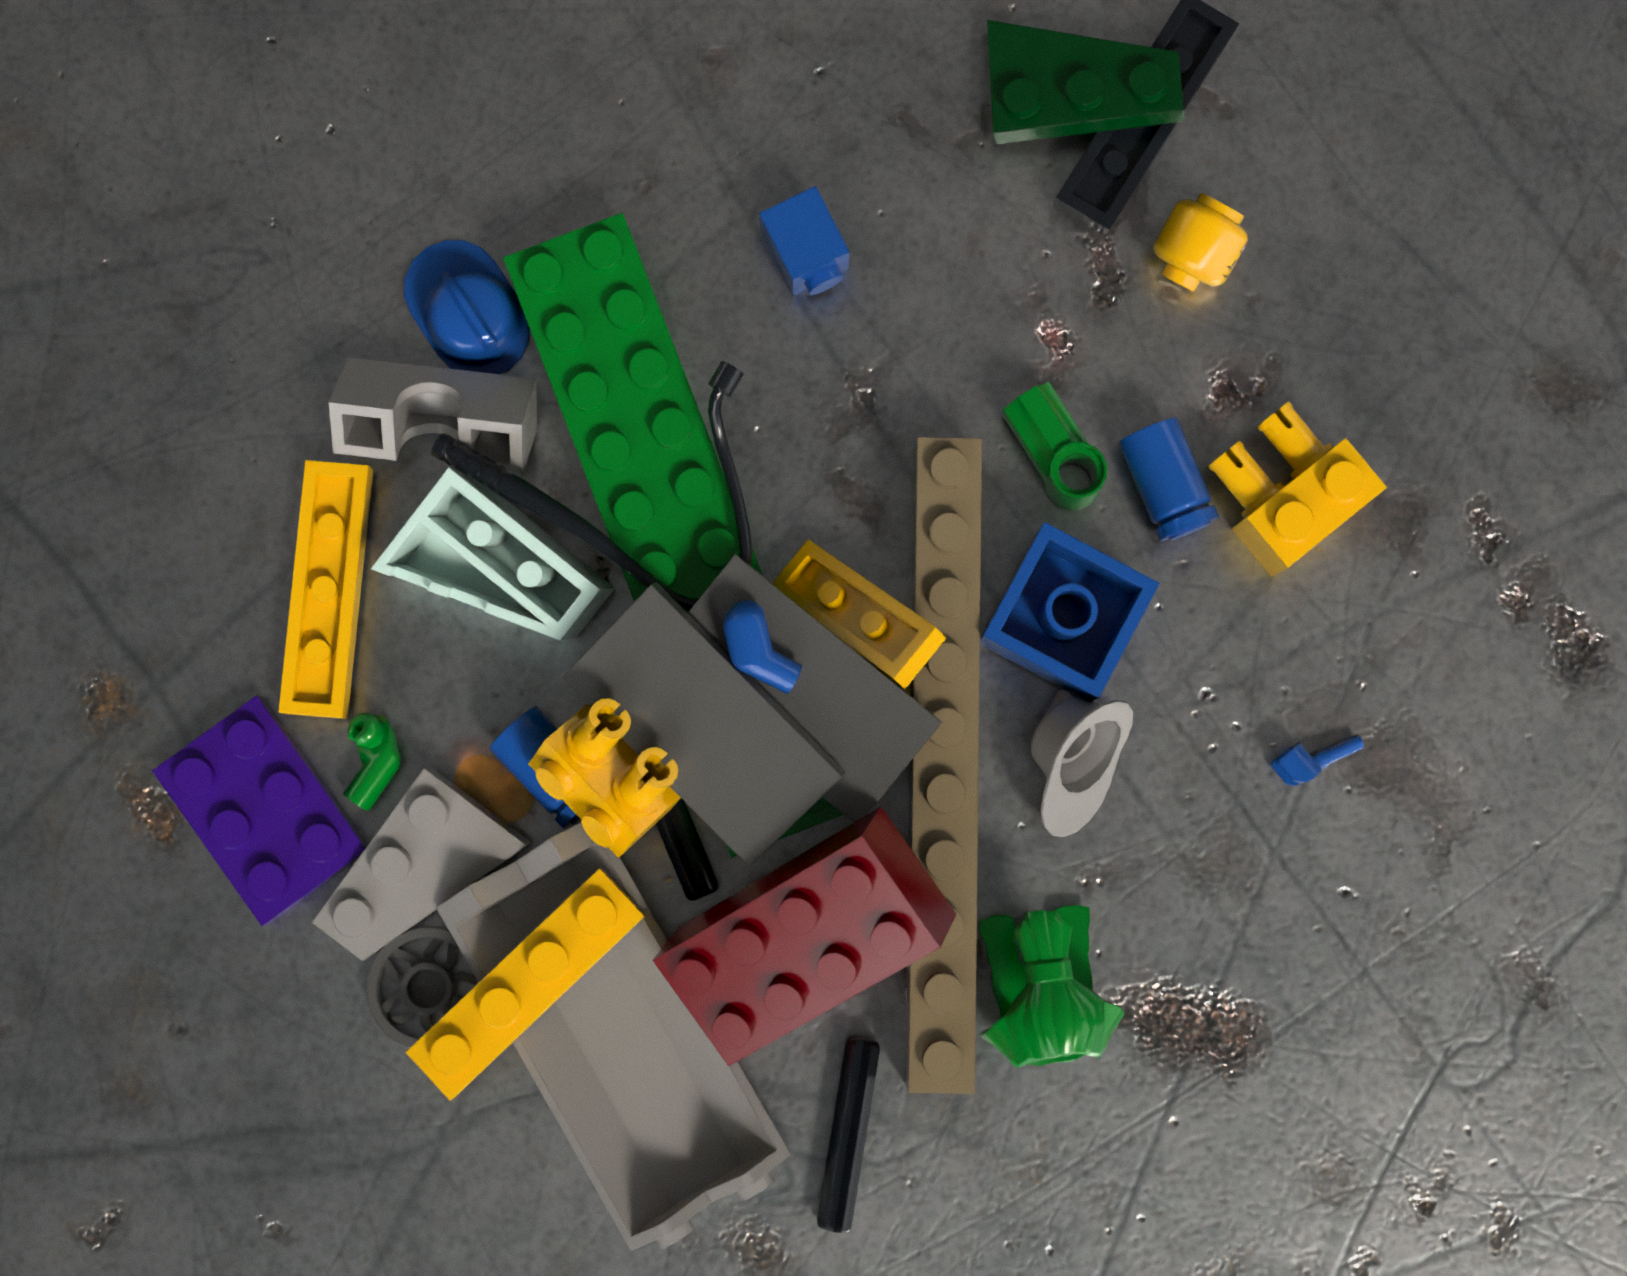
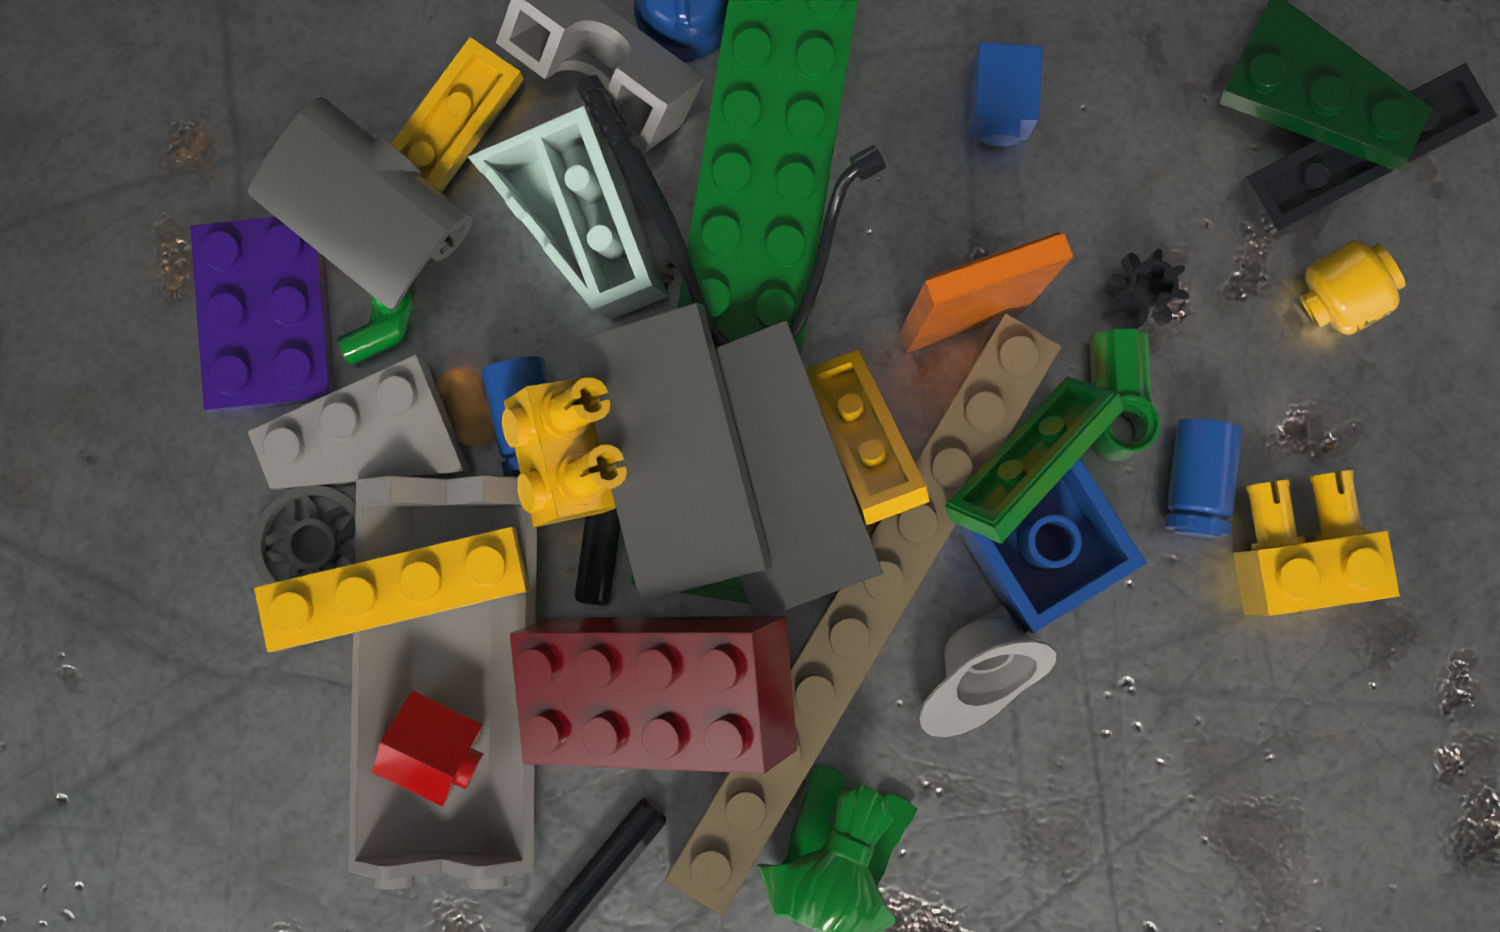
camera: 35 degrees right, 0 degrees up
blue arm [723,600,802,694] -> none
blue hand [1271,734,1364,786] -> none
none -> dark grey panel [247,97,473,311]
none -> red brick [372,690,484,807]
none -> orange tile [899,232,1073,353]
none -> green tile [945,376,1124,544]
none -> black gear [1105,248,1190,329]

